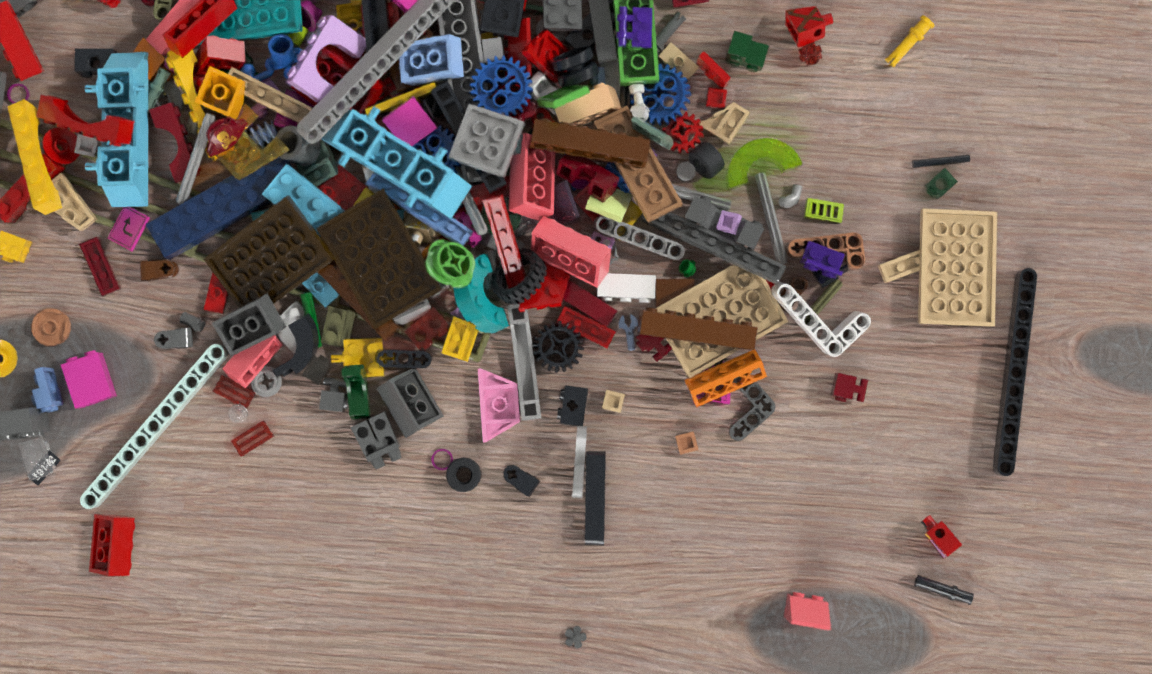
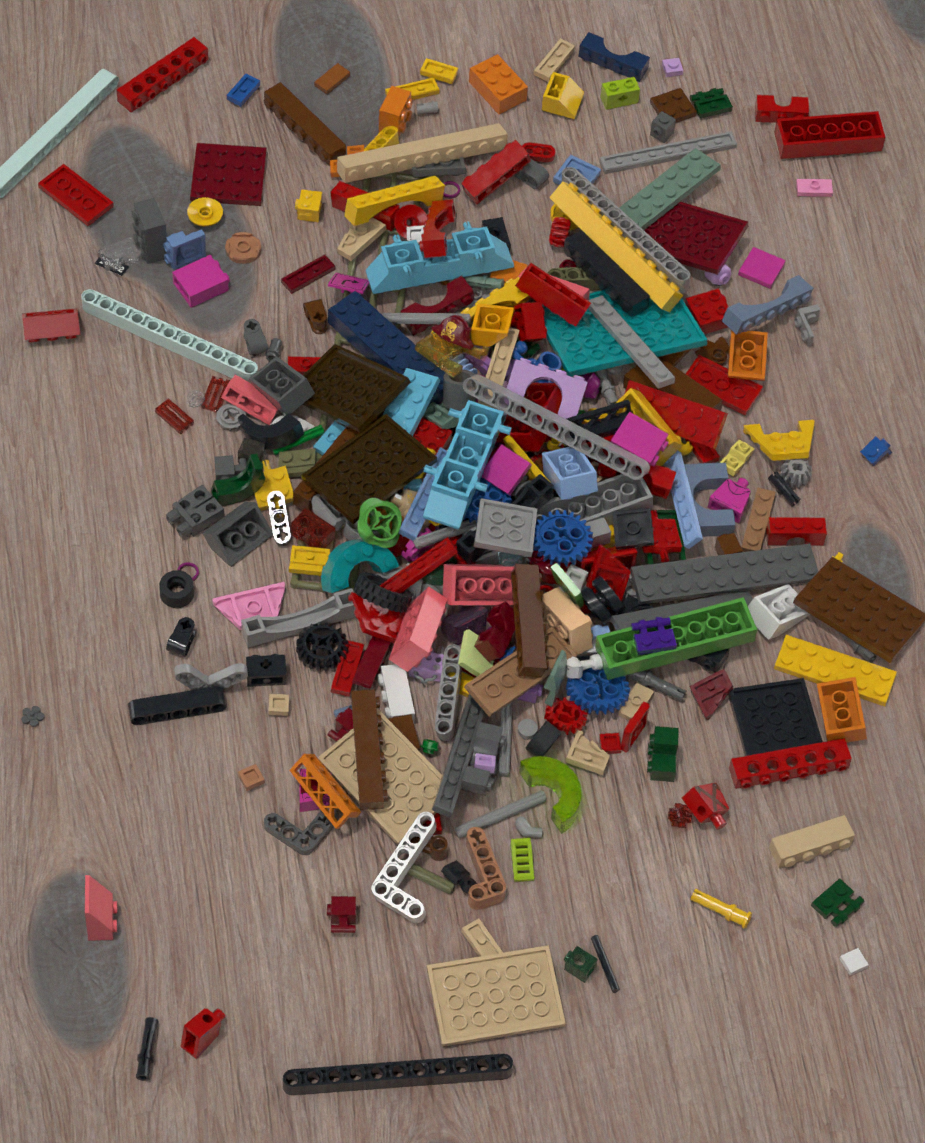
camera: 75 degrees right, 30 degrees down
dark purple bracket [800,241,845,278] -> none

